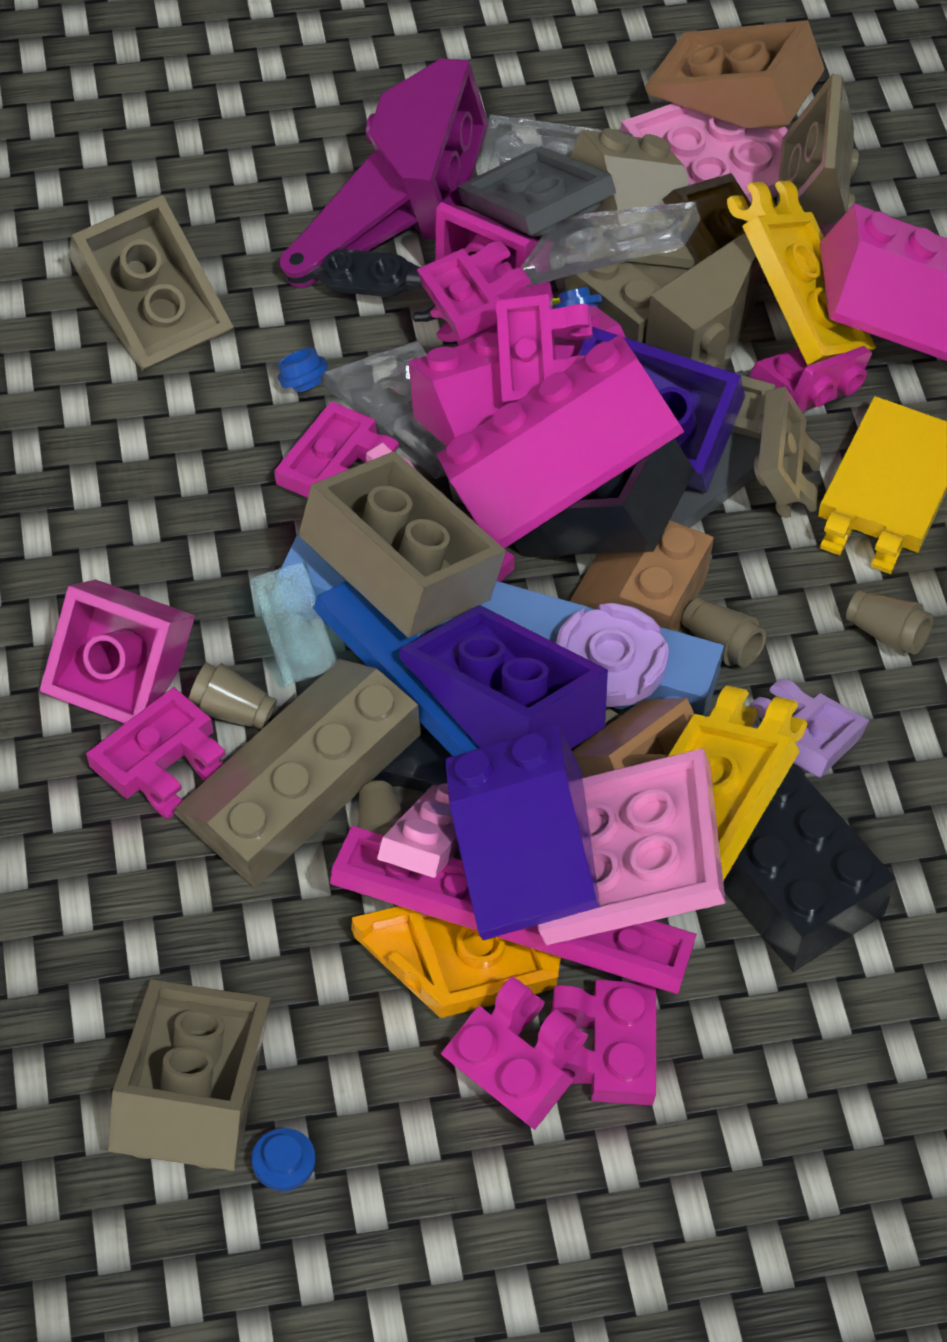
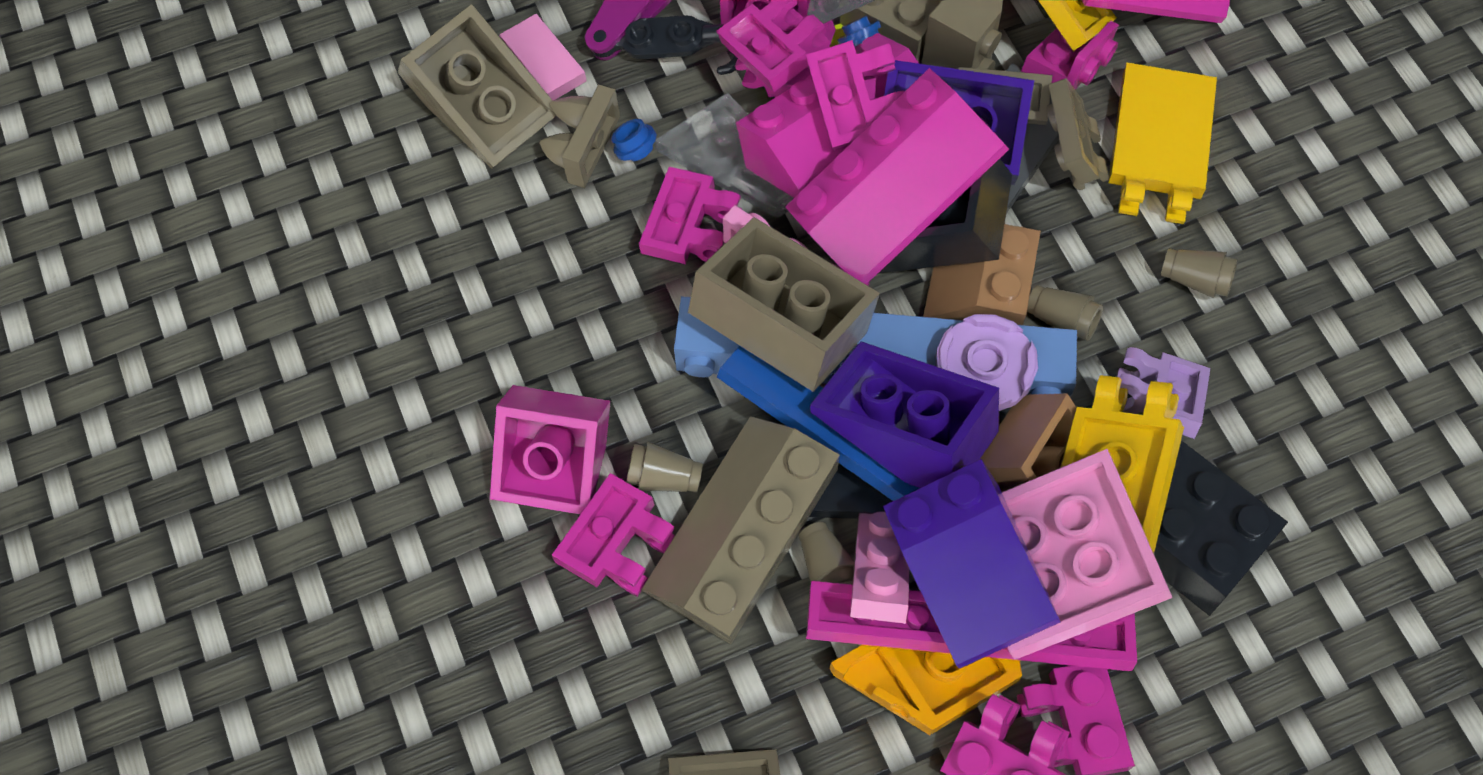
camera: 10 degrees left, 10 degrees up
clear light blue plate [250,561,338,686] -> none
none -> bright pink tile [499,14,586,101]
none -> dark tan tile [540,84,620,188]

